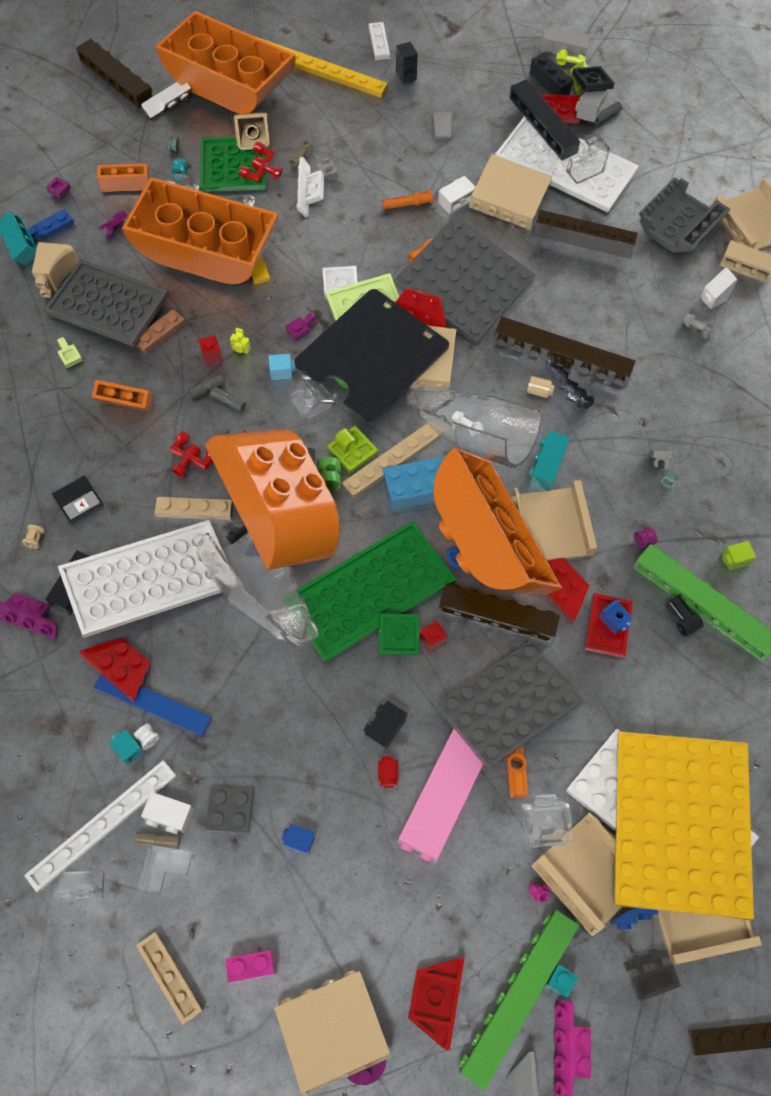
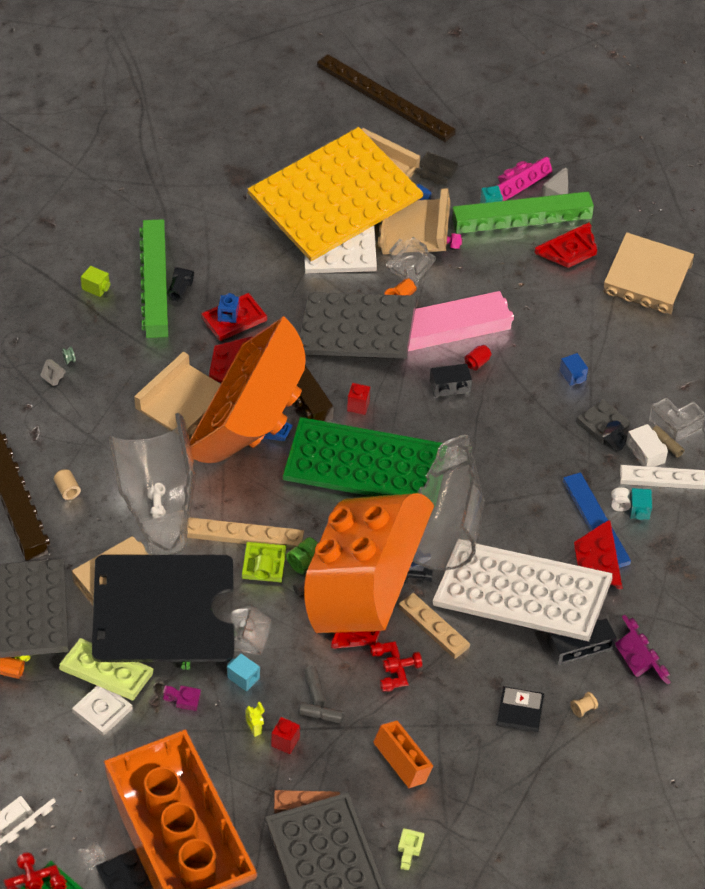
camera: 135 degrees left, 15 degrees down
dark pink brick [225,950,276,984] -> none
green plate [378,614,419,655] -> none
dark azure brick [383,456,446,511] -> none
red wing [395,287,447,328] -> none
teal brick [528,431,570,491] -> none
clear purple piece [545,362,595,411] -> none
magenta wheel [634,526,658,550] -> none
none -> black tile [602,420,627,452]

